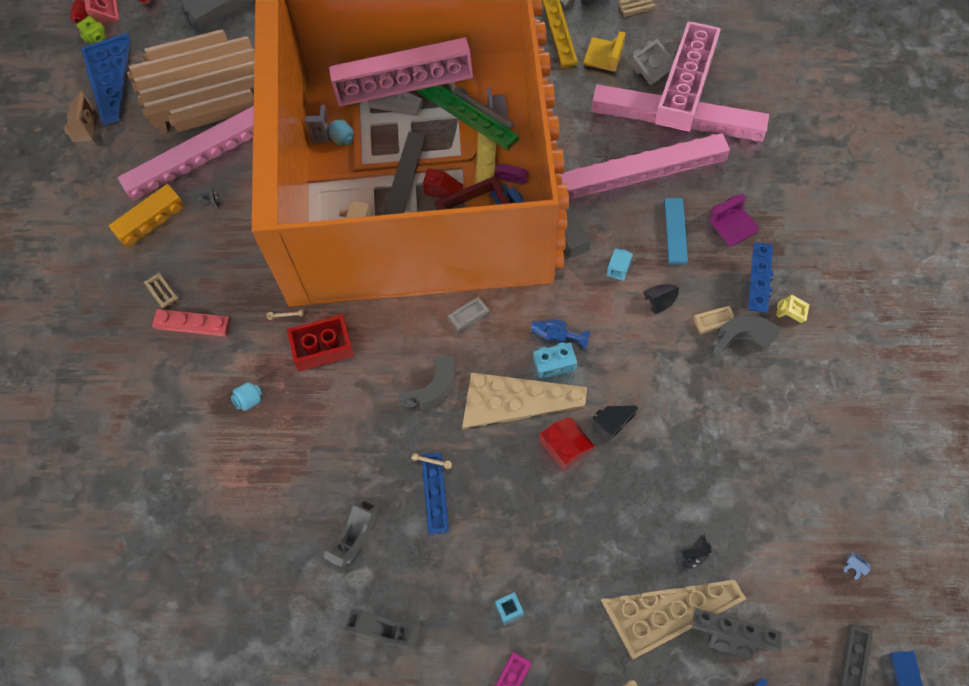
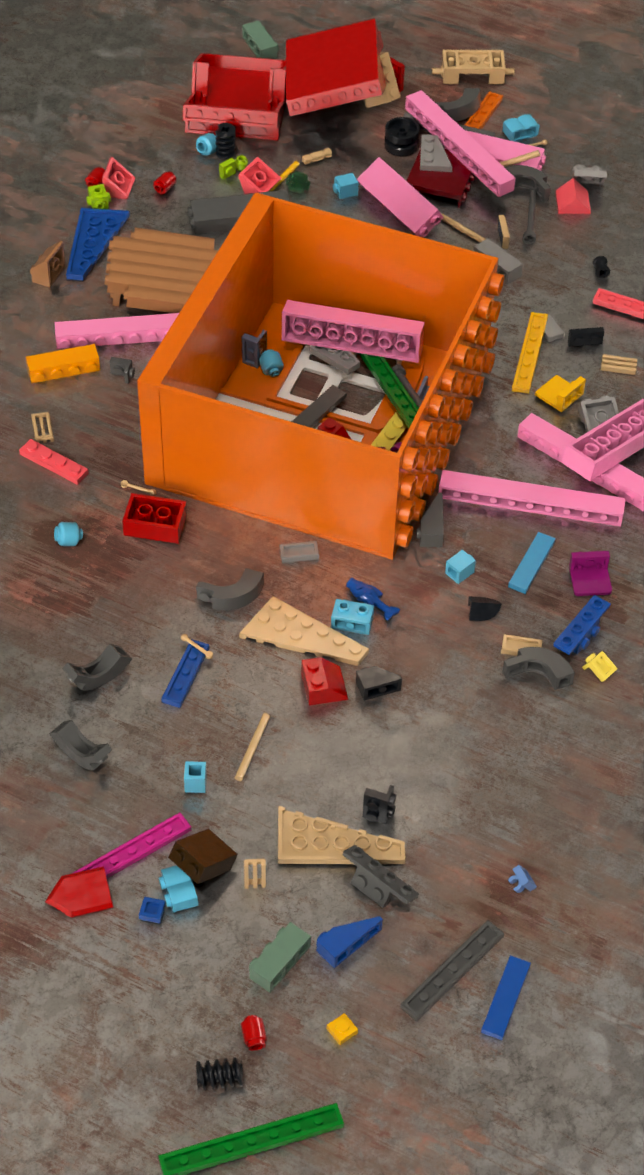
camera: 20 degrees right, 15 degrees down
none -> tan bar [235,713,270,781]

